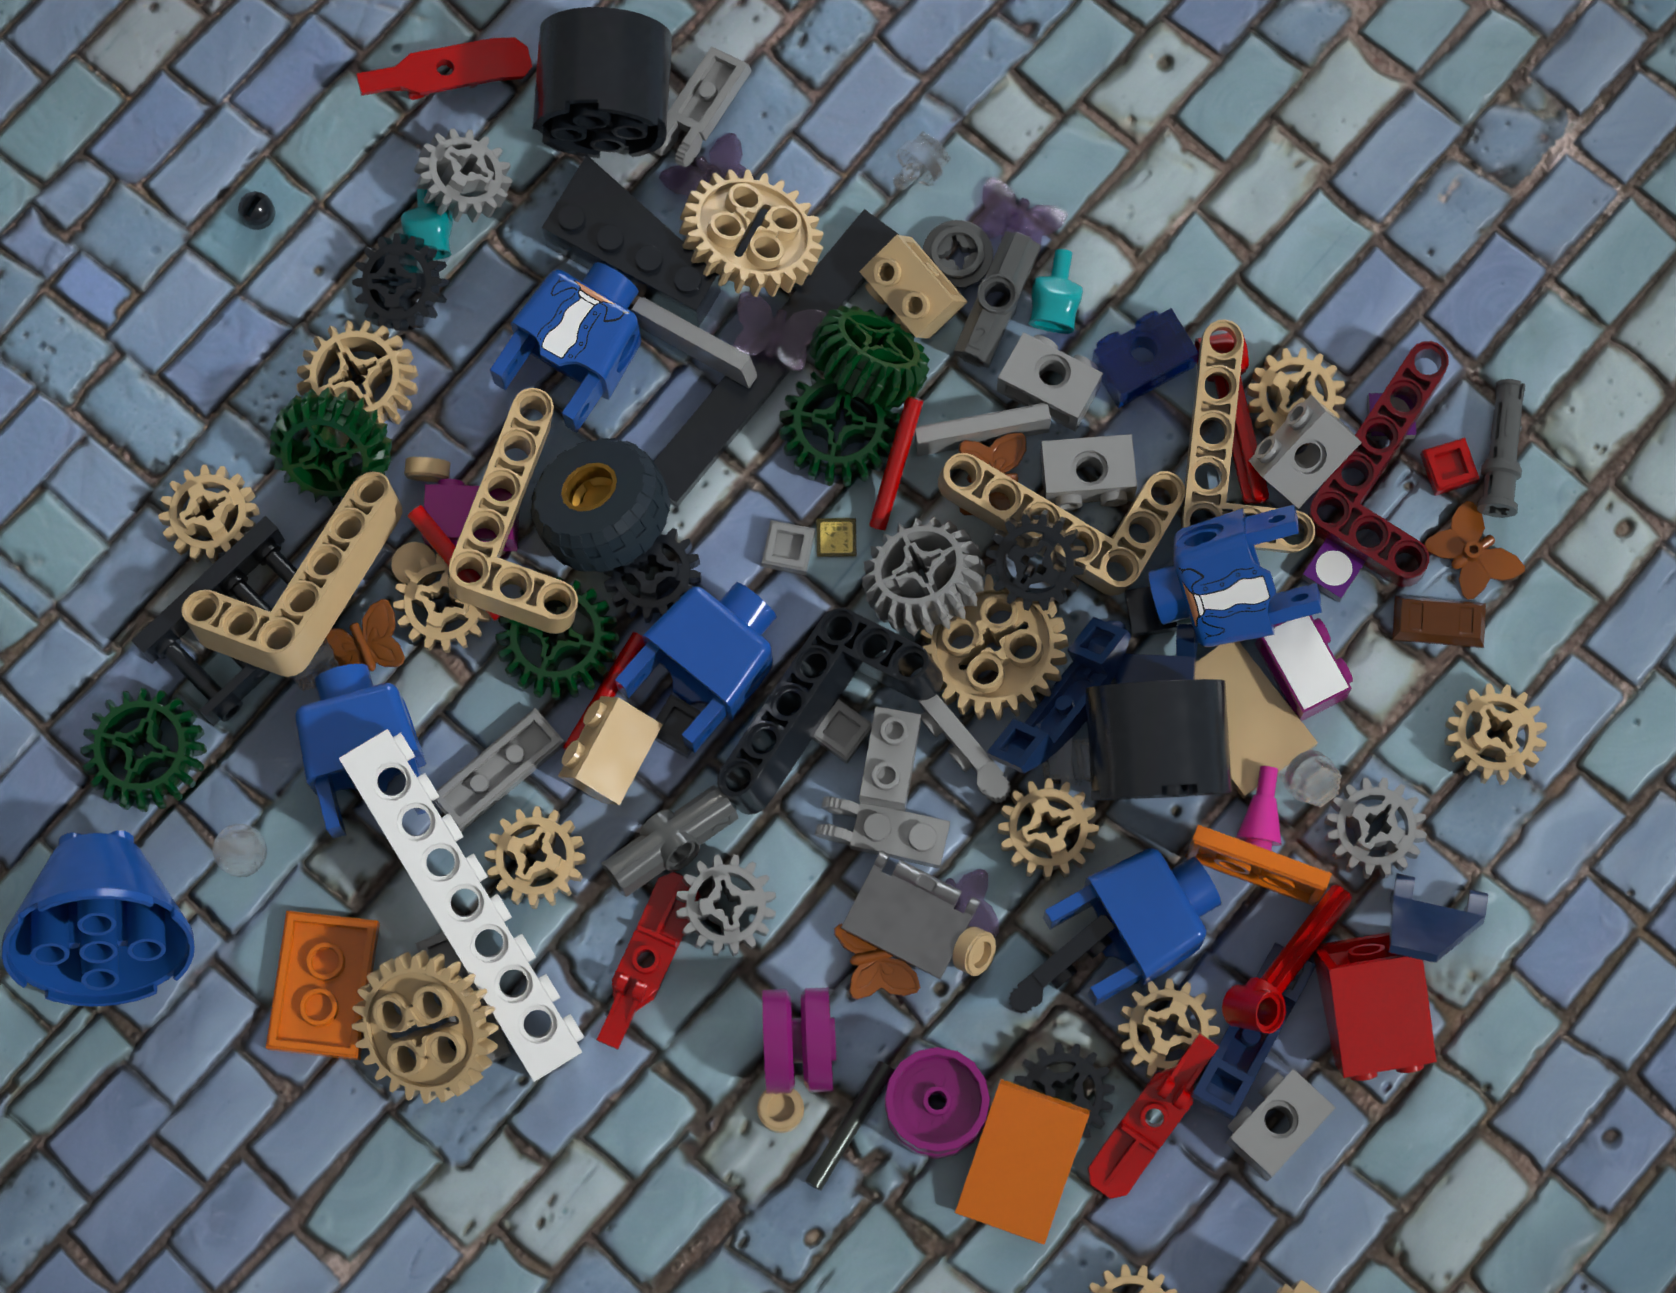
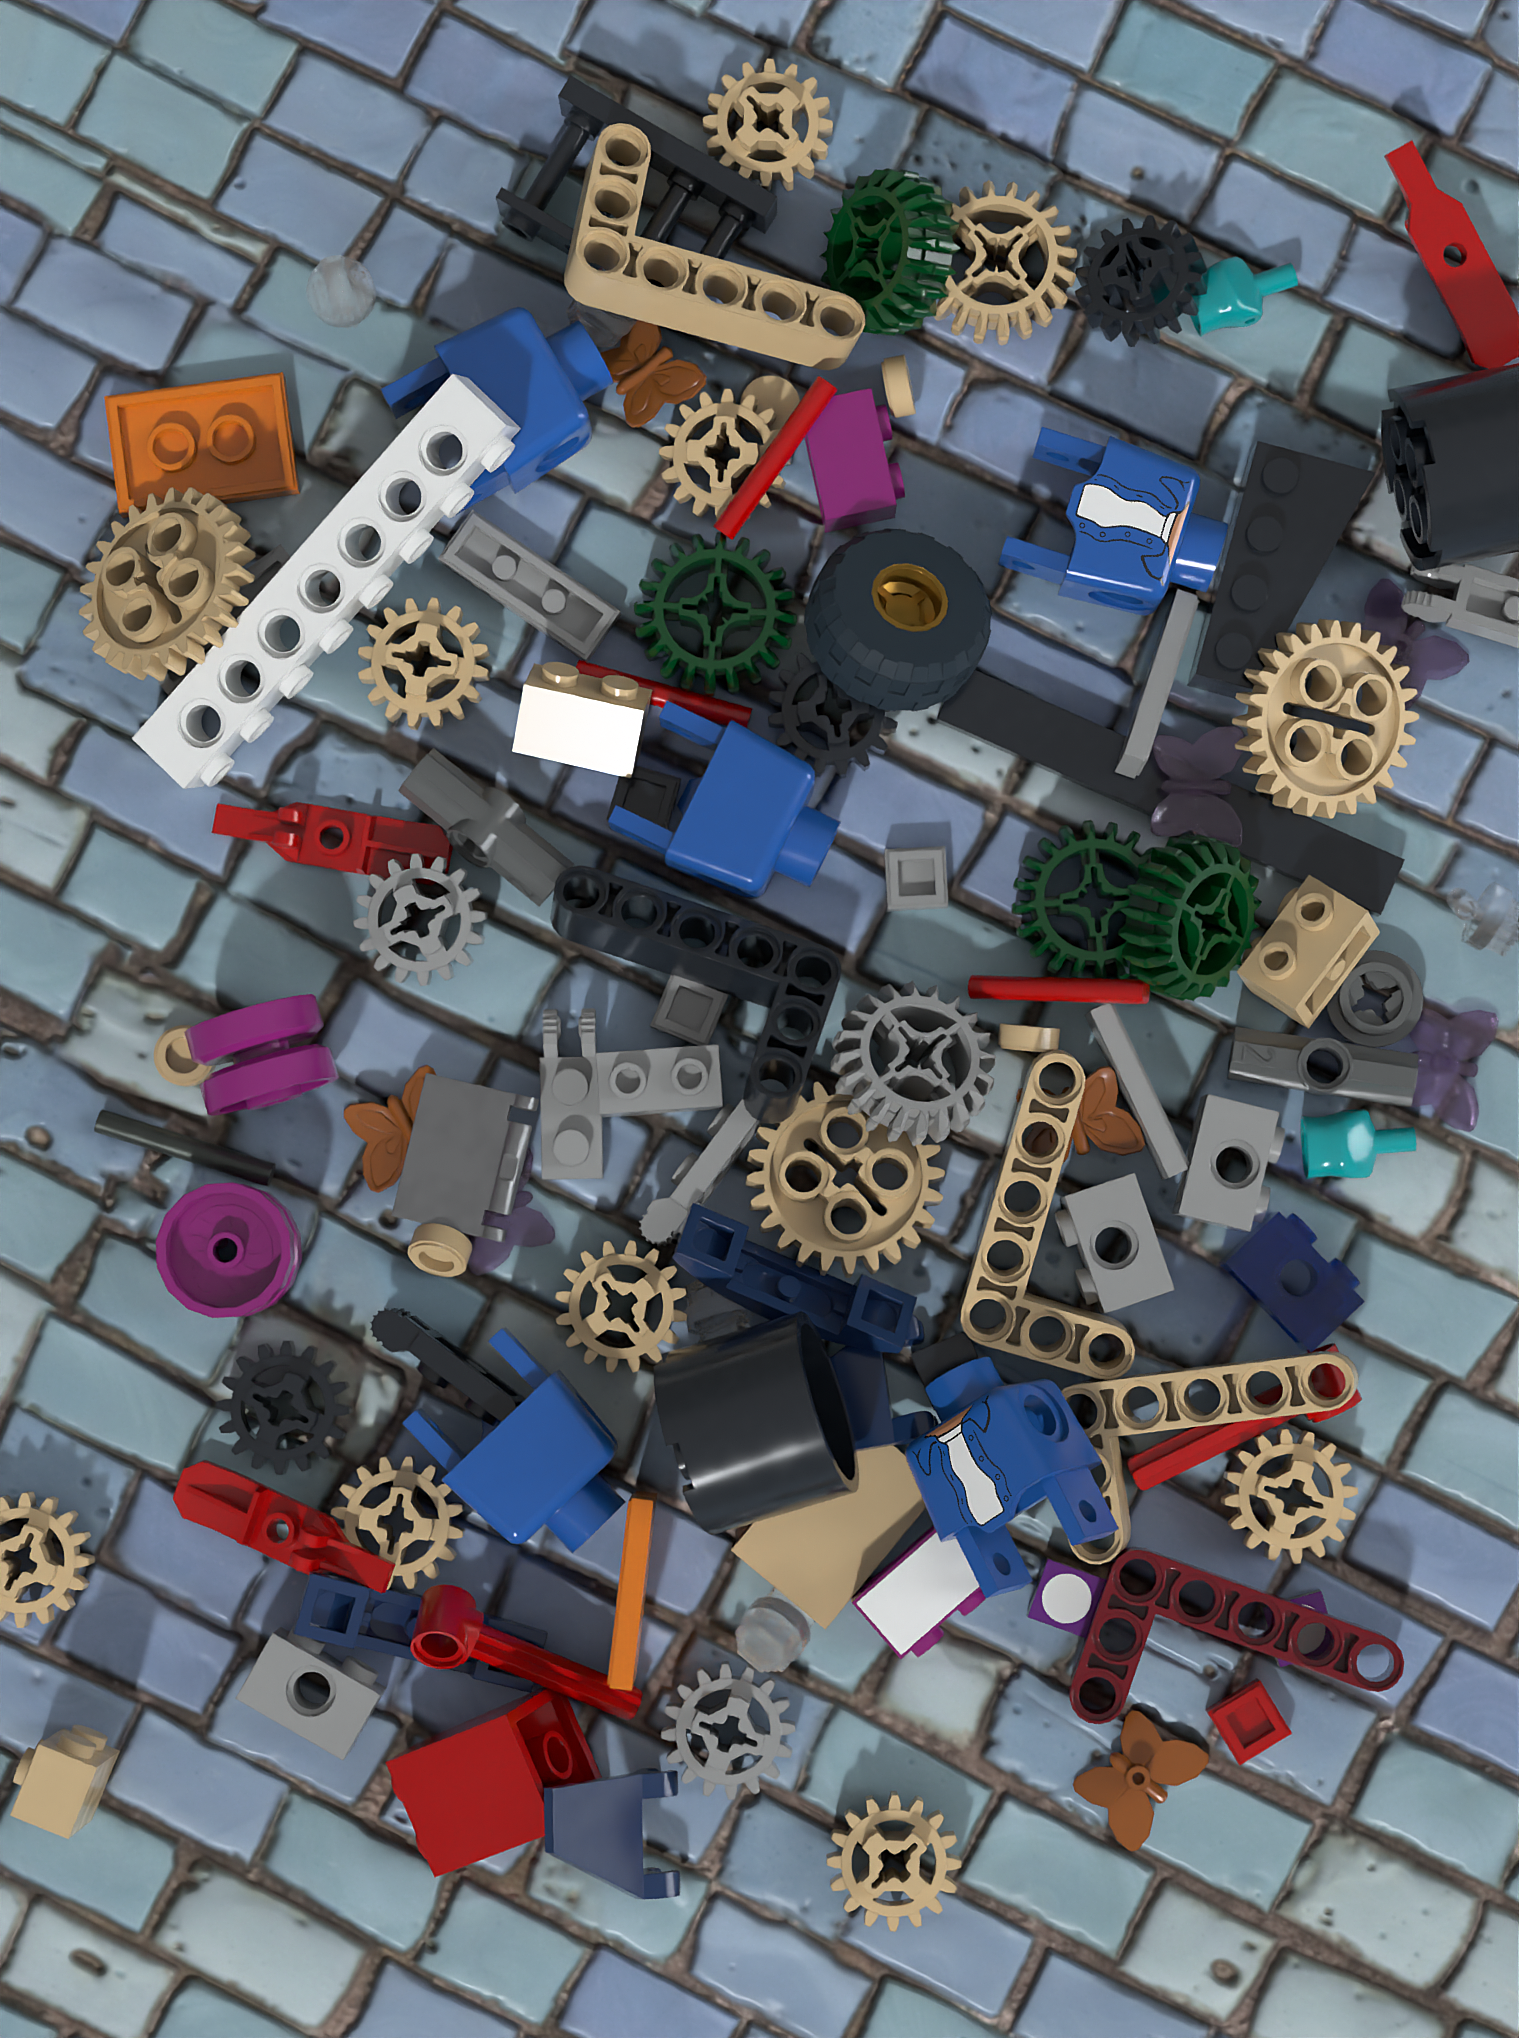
camera: 75 degrees right, 10 degrees up
blue cone [2,830,195,1007] -> none
dark green gear [80,688,207,812] -> none
black hinge [238,191,275,230] -> none
light grey gear [414,129,512,223] -> none
tan beam [447,388,578,634] -> none
clear yellow sticker [817,518,857,557] -> none
orange tile [955,1079,1091,1245] -> none
black gear [986,510,1086,611] -> none
dark pink cone [1236,766,1282,851] -> none
light grey brick [1249,395,1362,509] -> none
reddish brown tile [1392,596,1486,648] -> none
dark grey pin [1477,379,1525,518] -> none
none -> tan tile [998,1023,1060,1052]

